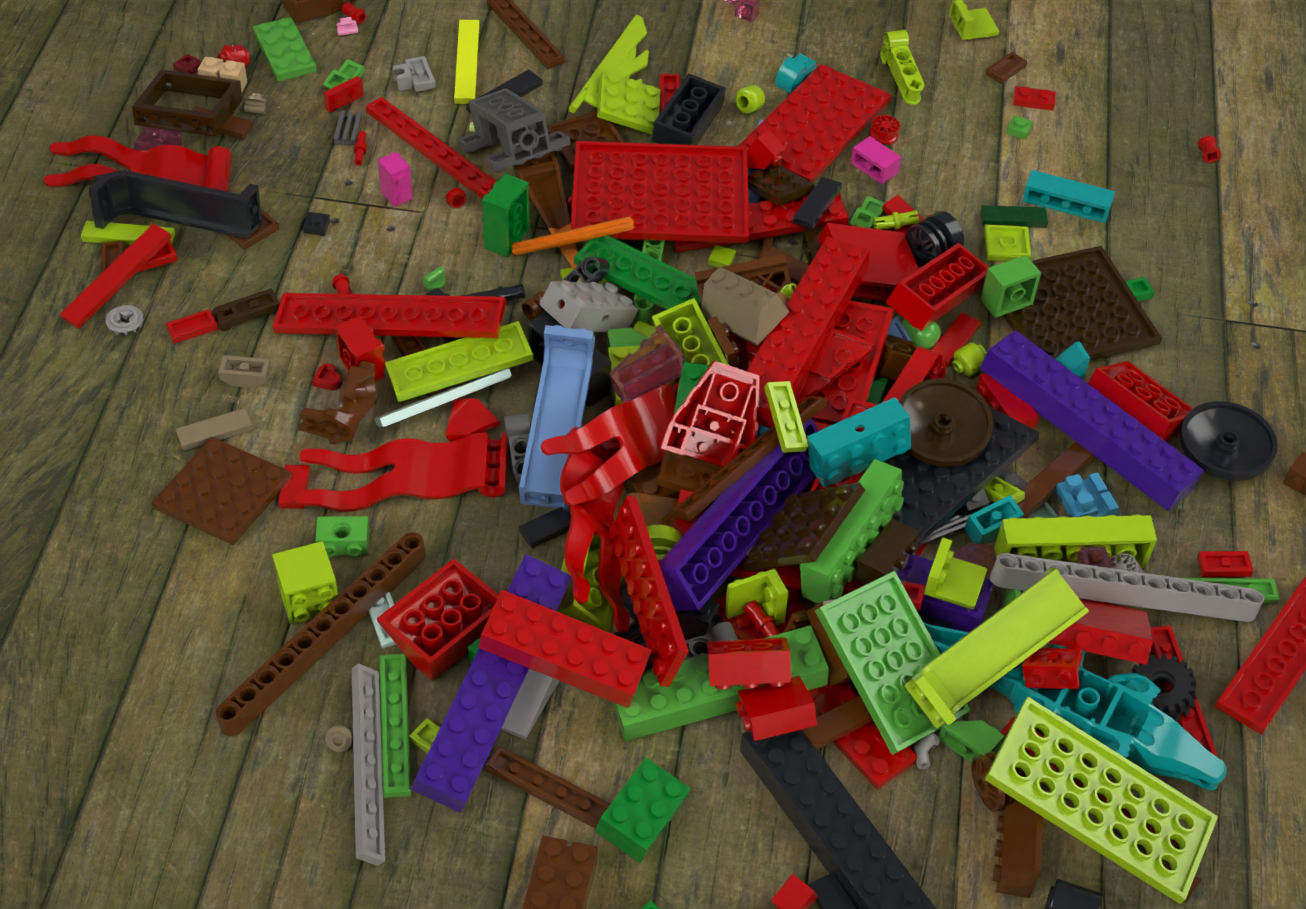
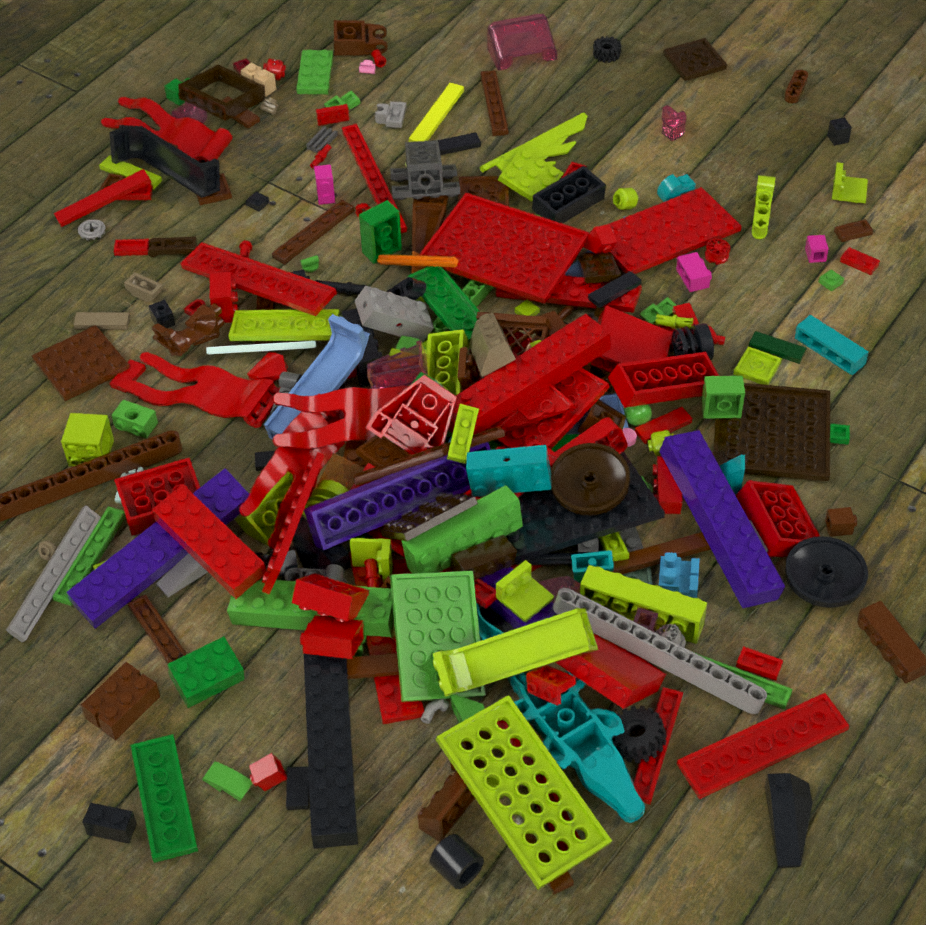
camera: 30 degrees right, 0 degrees up
none -> black brick [148,300,175,328]
none -> green brick [164,78,190,106]
none -> reddish brown tile [272,200,355,265]
none -> dark pink brick [805,235,829,263]
none -> reddish brown brick [825,507,857,537]

